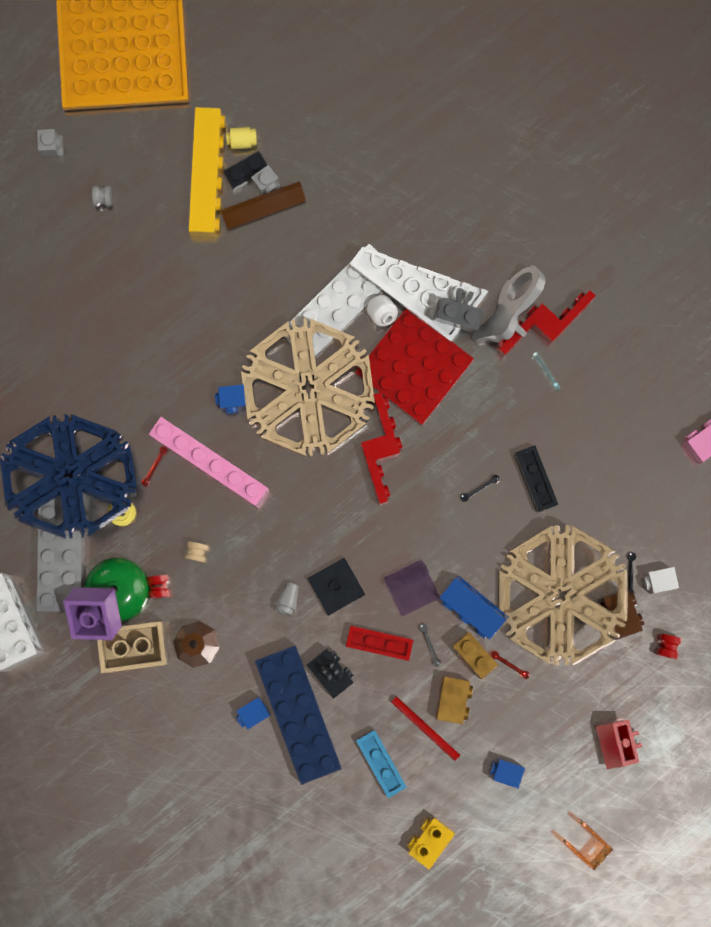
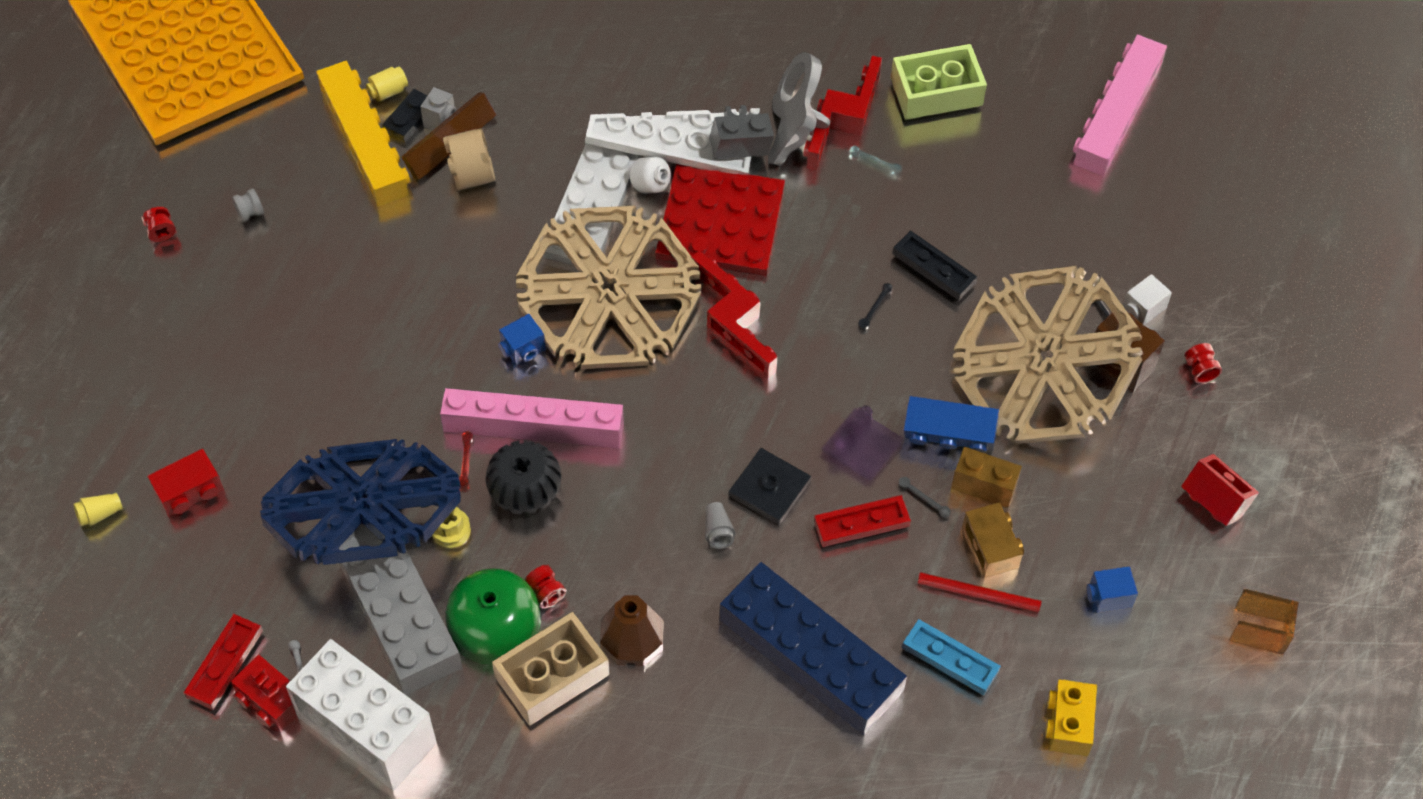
camera: 25 degrees left, 25 degrees down
light grey brick [37,129,63,158] -> none
medium lavender brick [64,587,122,640] -> none
tan wheel [184,541,208,563] -> none
blue brick [236,697,271,729] -> none
black brick [307,649,354,699] -> none
clear red hinge [490,651,530,679] -> none
none -> red wheel [142,206,176,242]
none -> tan brick [443,128,495,191]
none -> black wheel [485,440,562,515]
none -> yellowish green brick [890,44,987,120]

